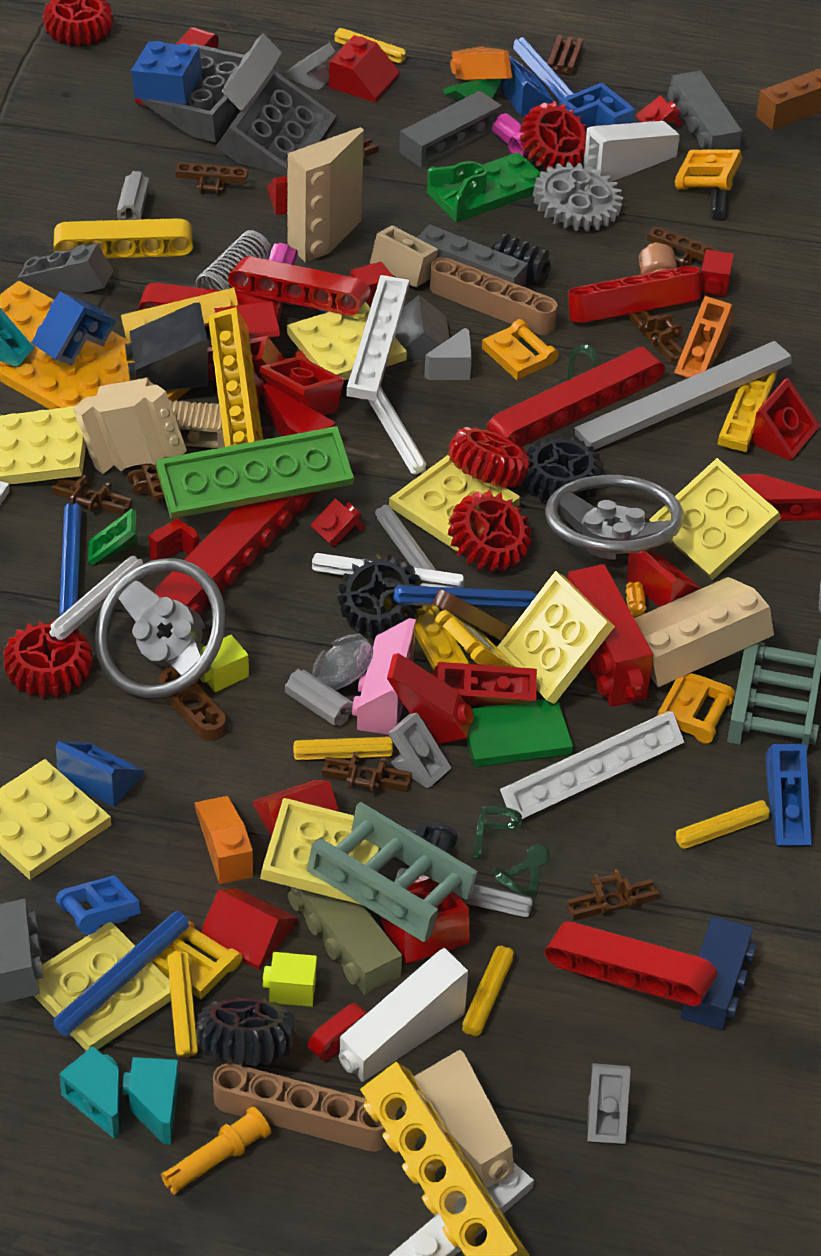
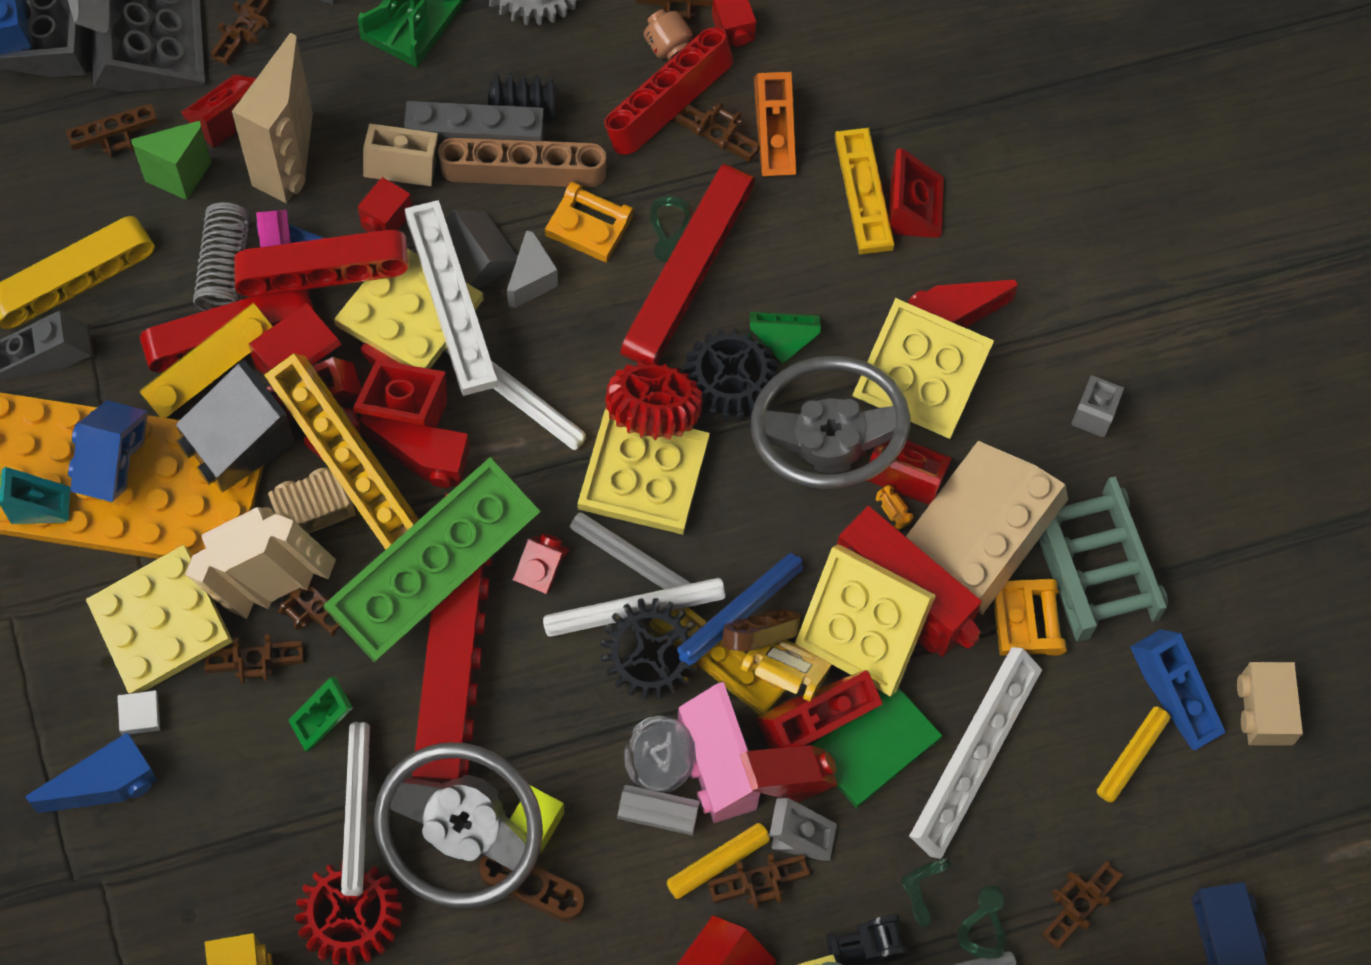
camera: 30 degrees left, 20 degrees up
blue axle [59,503,81,616] -> none
light grey axle [117,171,149,220] -> none
red bracket [149,518,199,560] -> none
red gear [447,490,532,573] -> none
light grey tile [575,341,791,450] -> none
none -> bright green slope [131,121,212,200]
none -> green slope [750,312,821,364]

